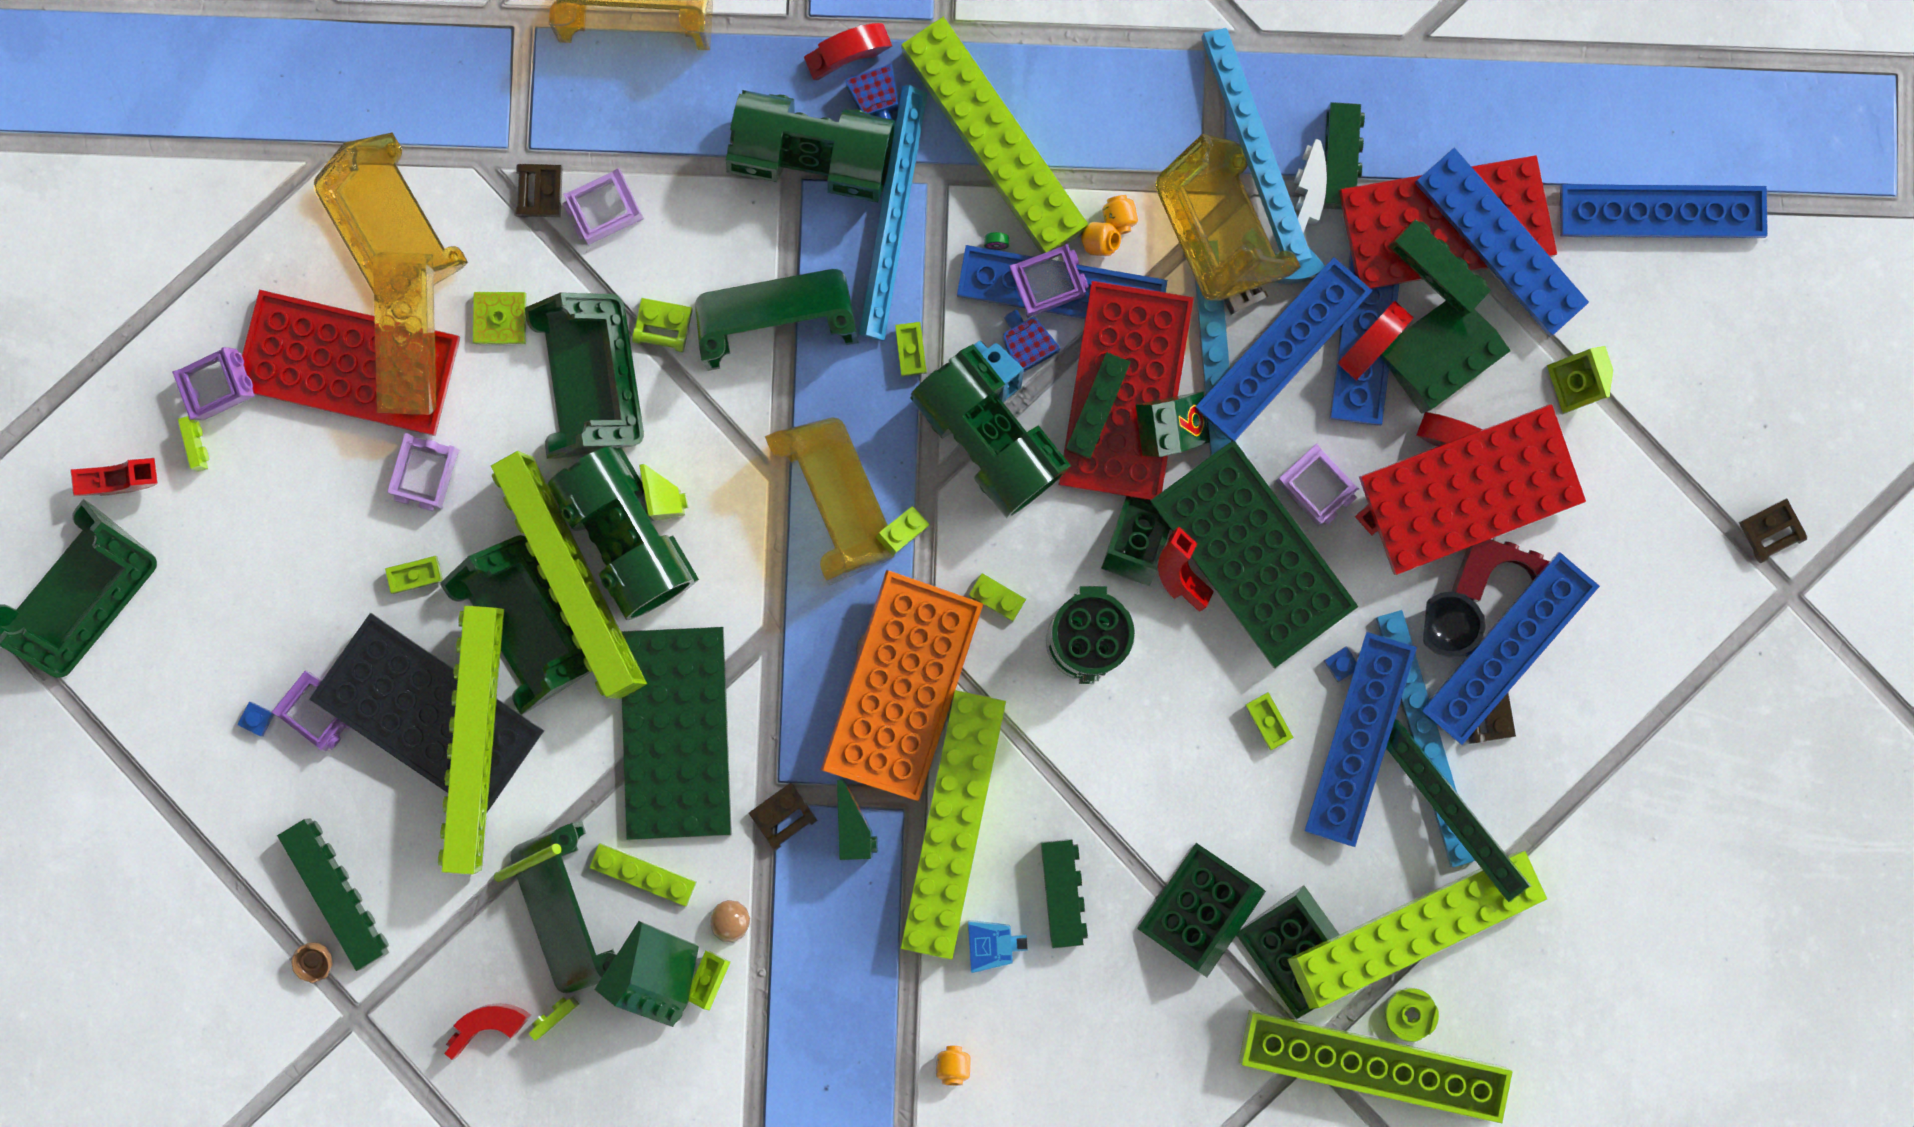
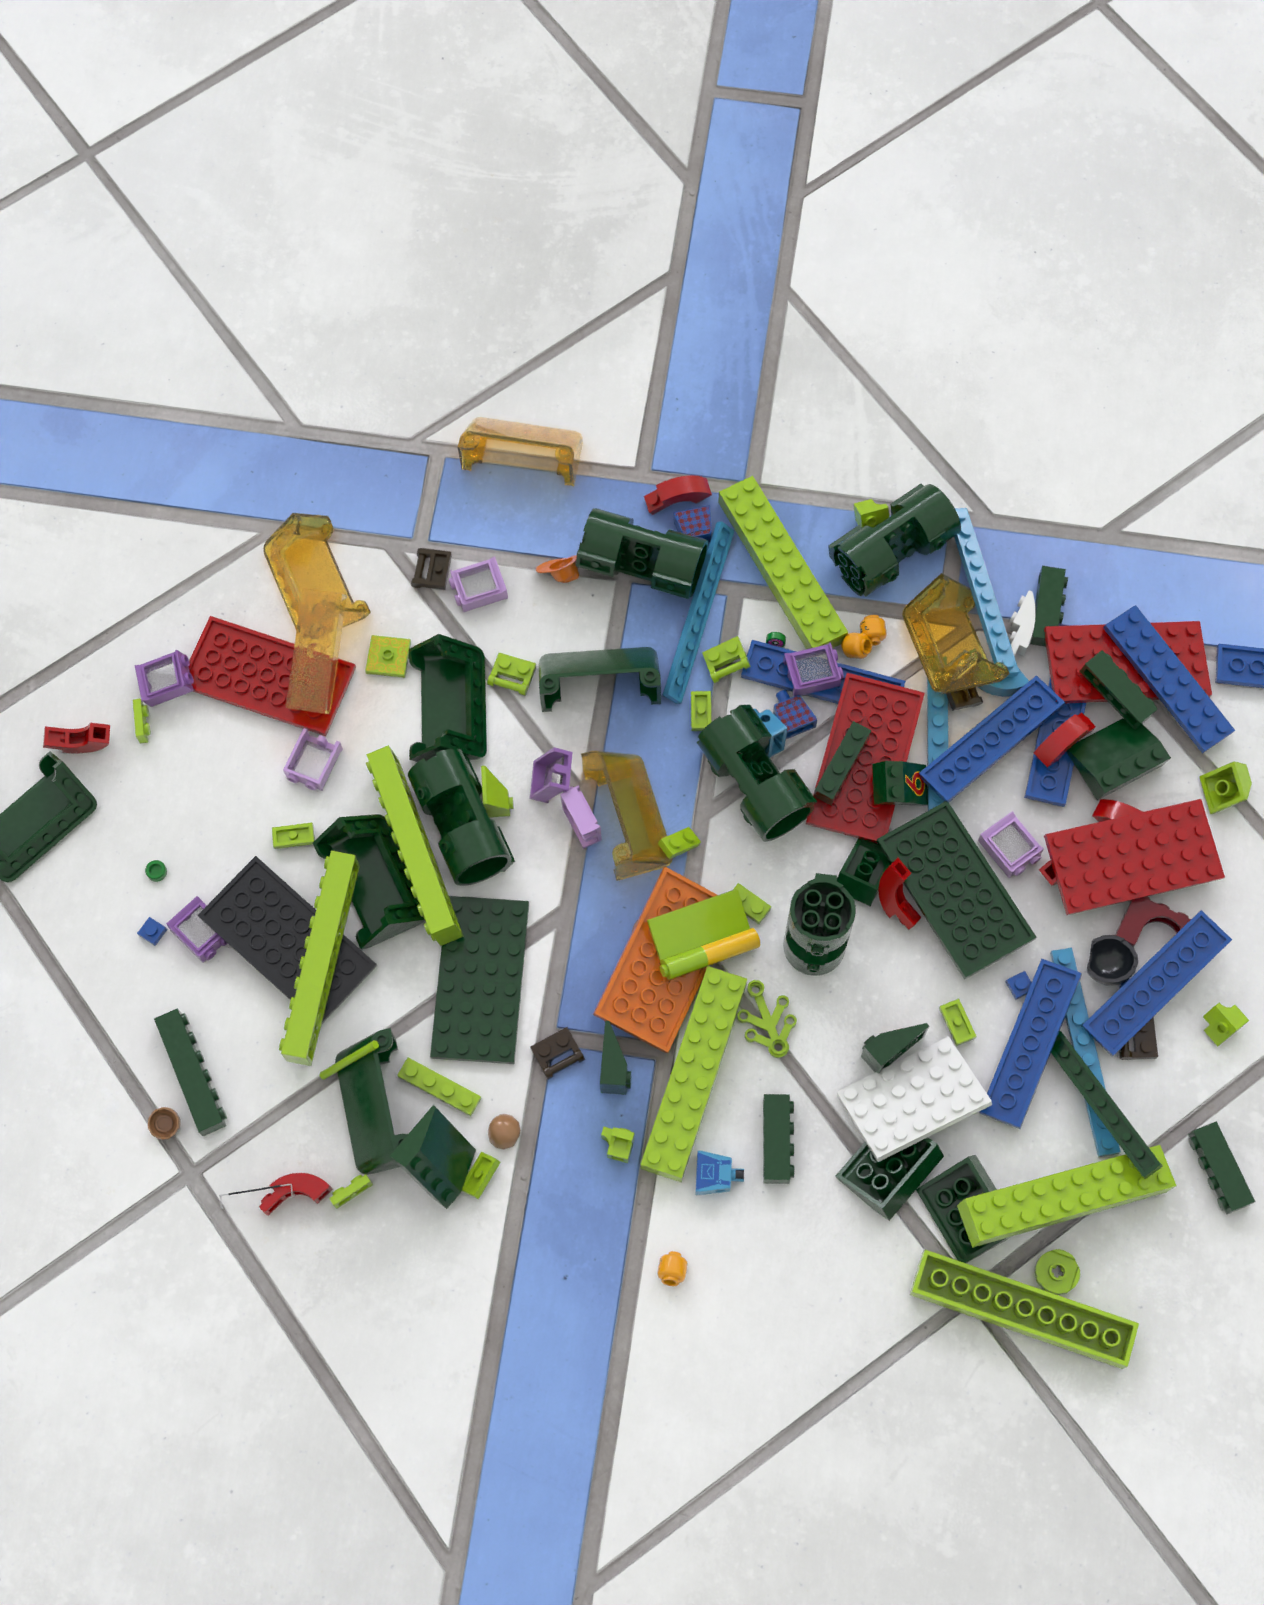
camera: 10 degrees right, 15 degrees down
none -> green tile [145,860,167,882]
none -> piece [219,1184,295,1209]
none -> medium lavender window [530,747,573,803]
none -> orange piece [536,555,579,583]
none -> lavender window [560,785,602,849]
none -> lime brick [601,1126,635,1163]
none -> lime door [647,889,760,980]
none -> lime plate [702,636,751,683]
none -> lime plant [737,980,797,1058]
none -> dark green cylinder [828,484,961,597]
none -> white plate [837,1036,992,1162]
none -> lime brick [854,499,889,528]
none -> dark green slope [861,1023,929,1073]
none -> dark green brick [1188,1121,1255,1215]
none -> lime brick [1203,1002,1249,1046]

